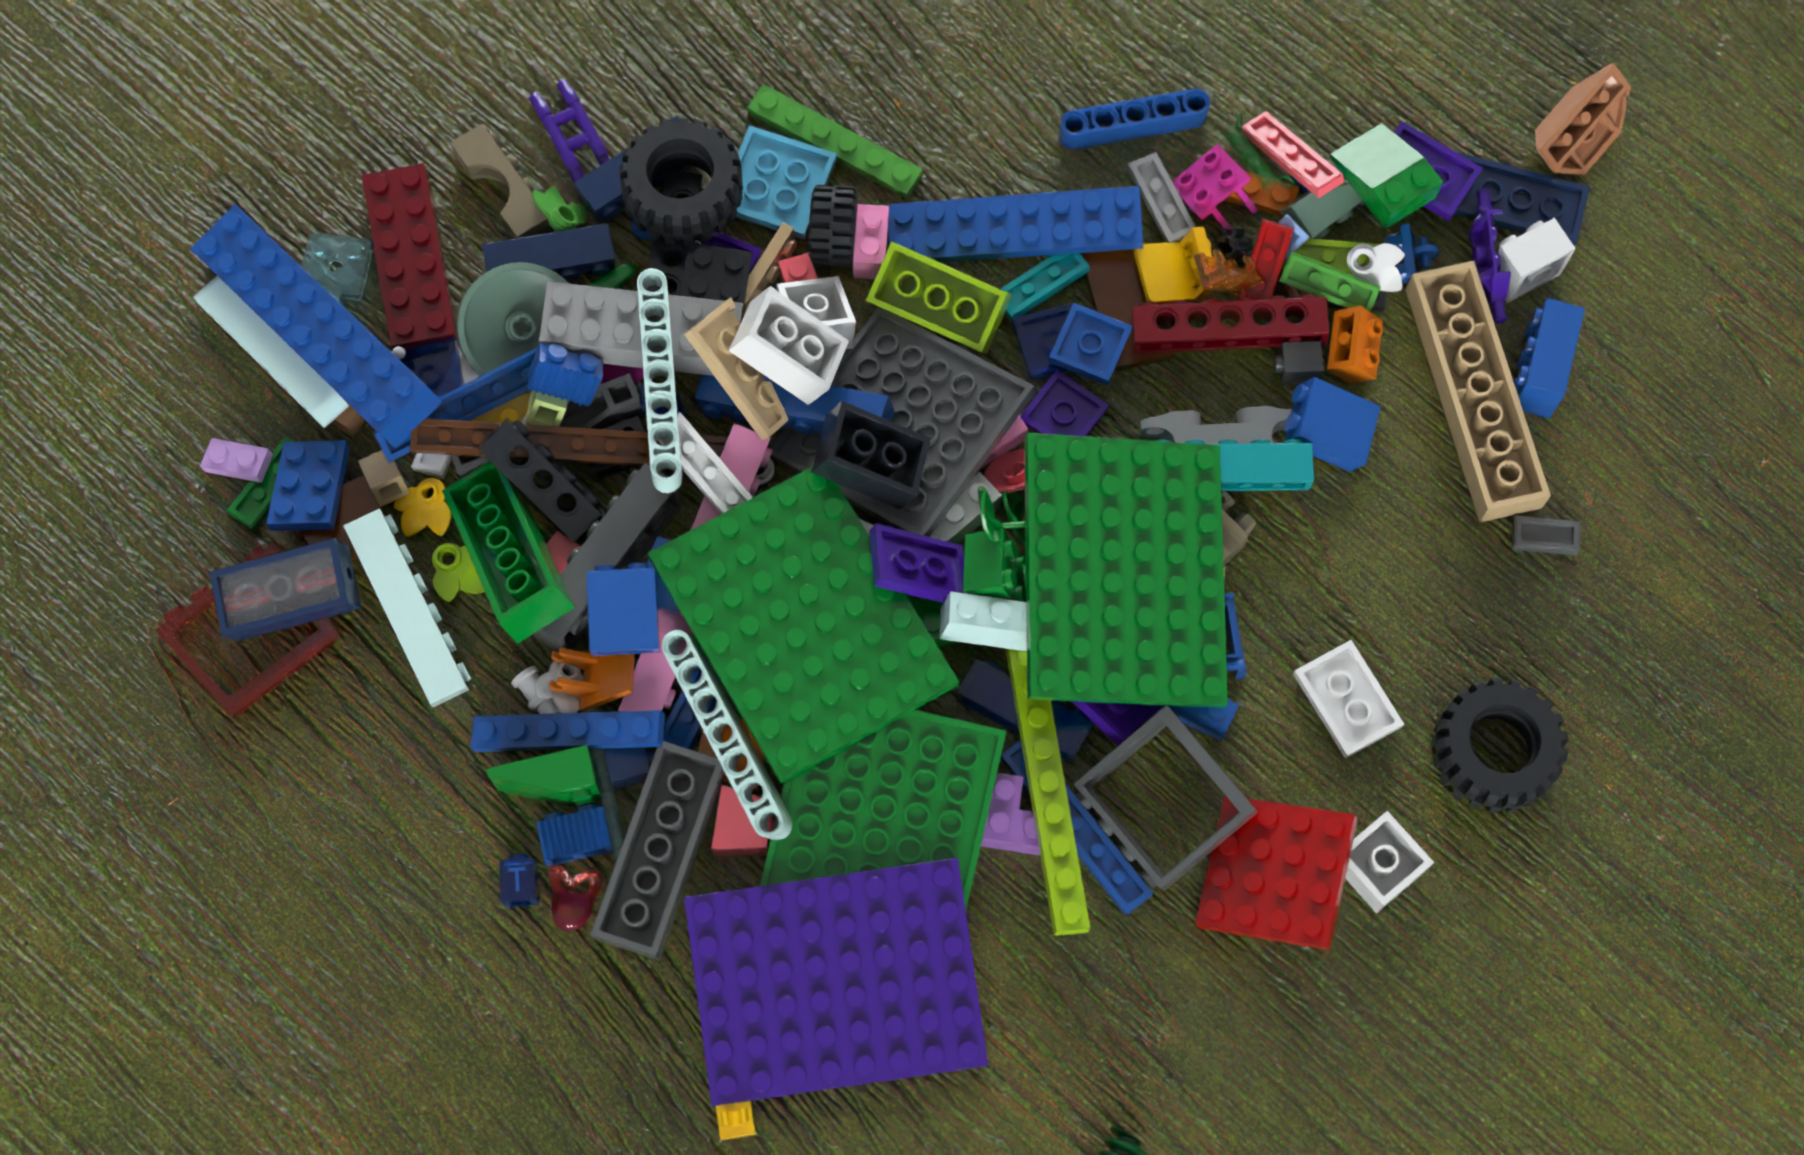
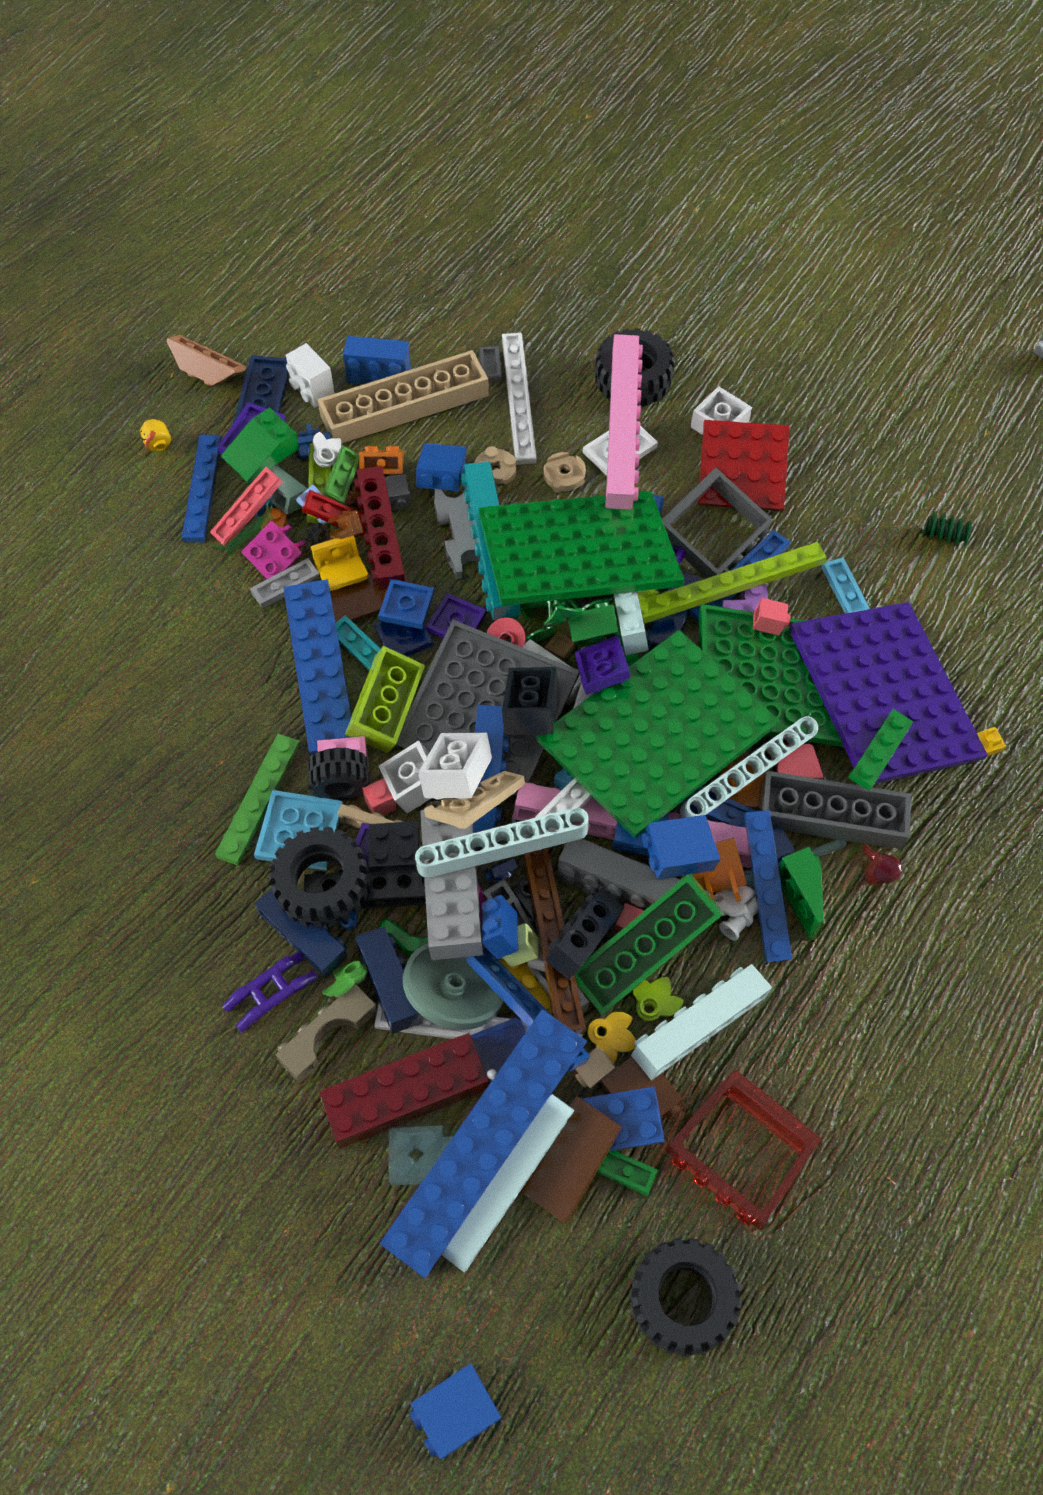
camera: 100 degrees left, 10 degrees down
lavender plate [200,438,273,483] -> none
brick [209,538,362,641] -> none
clear blue brick [499,854,540,907] -> none
blue brick [536,804,614,867] -> none
blue beam [1059,89,1210,149] -> none
dark purple plate [1467,189,1511,323] -> none
none -> yellow head [140,419,171,452]
none -> blue plate [182,434,222,543]
none -> blue brick [409,1363,501,1460]
none -> tan plate [475,446,516,487]
none -> white tile [502,333,536,465]
none -> reddish brown tile [520,1097,623,1223]
none -> tan plate [543,452,586,493]
none -> bright pink brick [606,334,643,510]
none -> black tyre [630,1237,742,1357]
none -> coral brick [753,598,790,635]
none -> medium azure plate [822,557,870,614]
none -> green plate [848,709,913,791]

